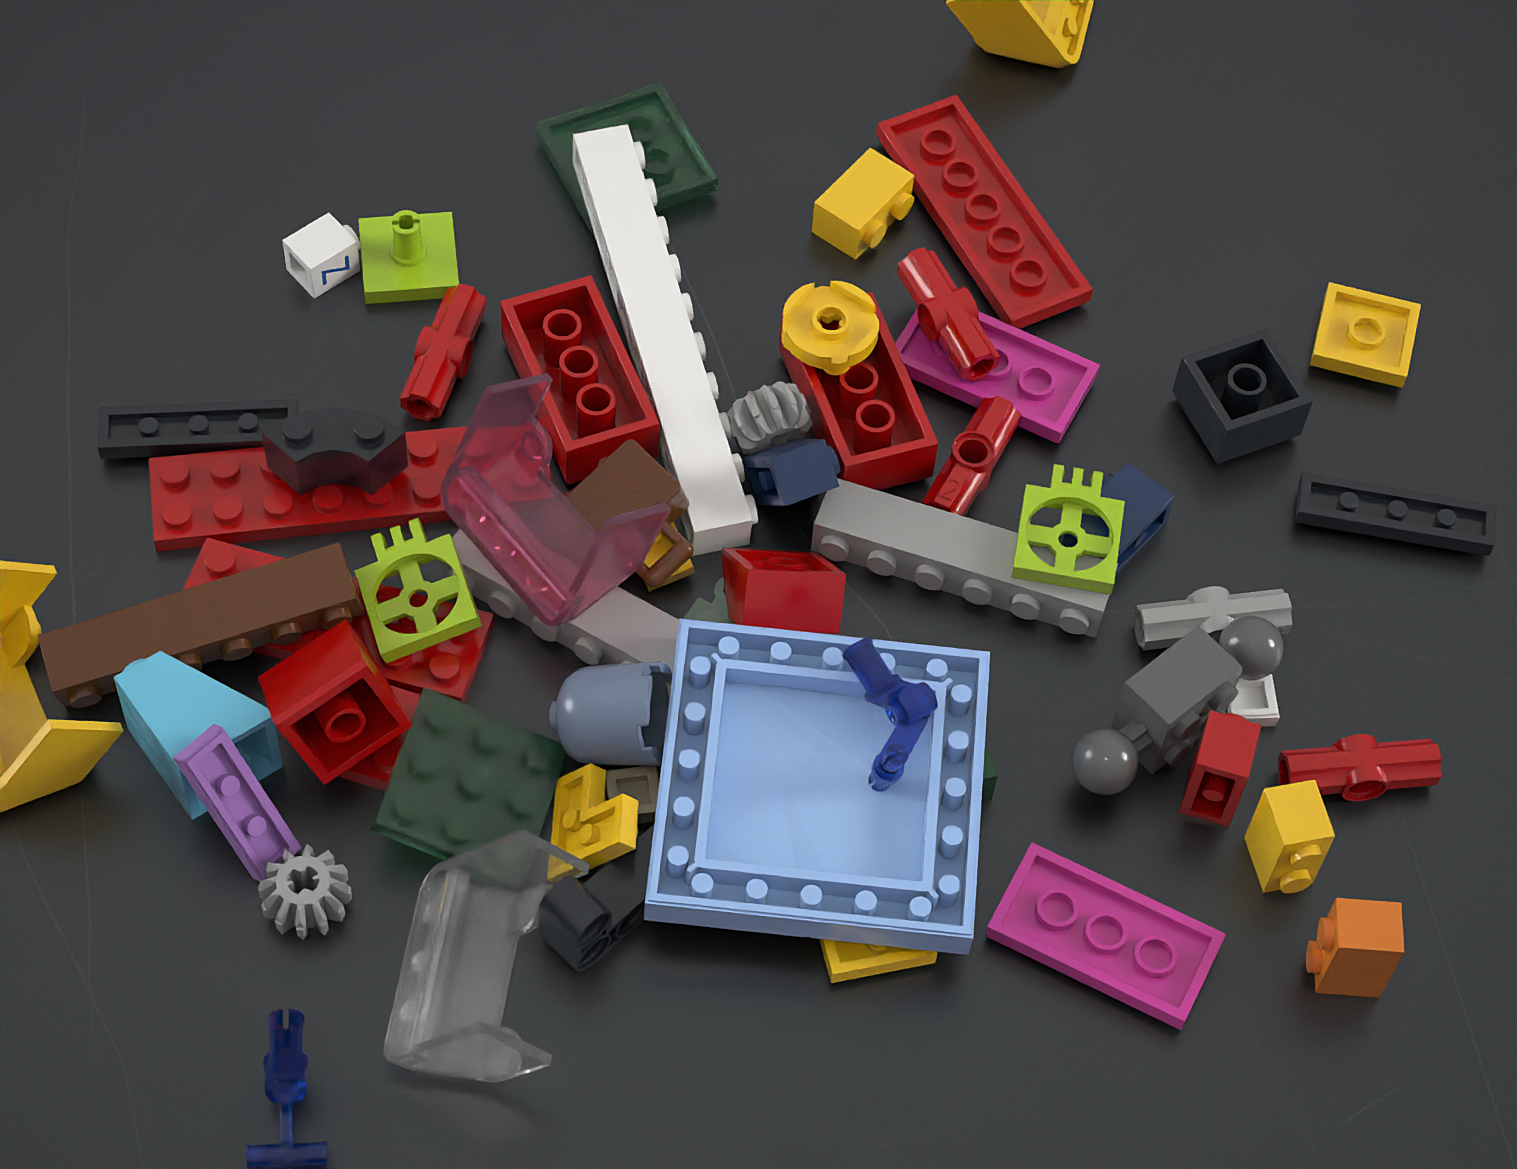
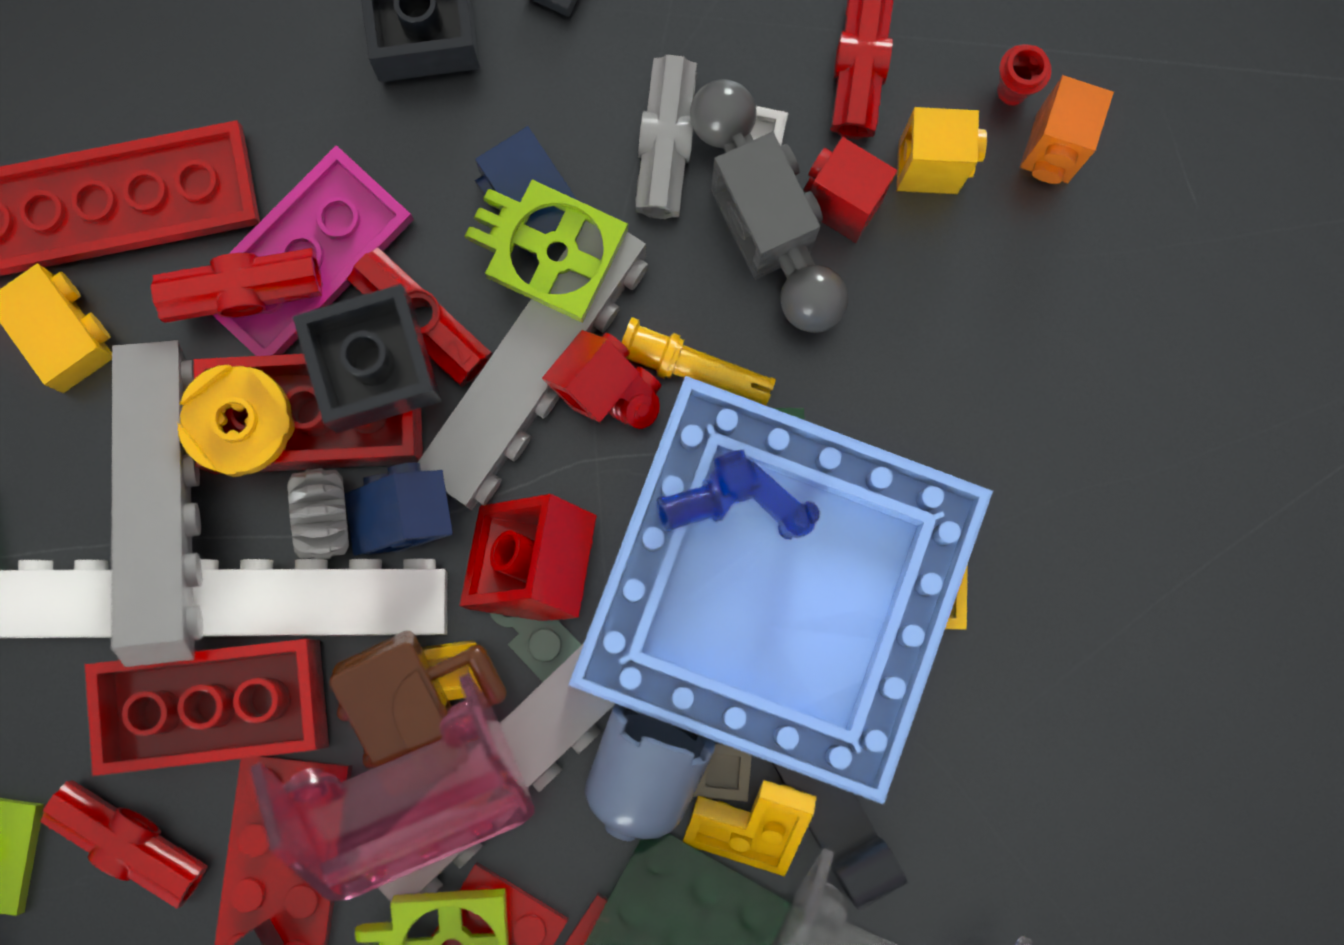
camera: 75 degrees left, 25 degrees up
dark pink plate [985,842,1226,1030] -> none
none -> light grey brick [111,340,203,667]
none -> black brick [293,284,442,433]
none -> red brick [542,330,662,429]
none -> yellow pin [622,317,776,406]
none -> red cone [997,44,1052,105]

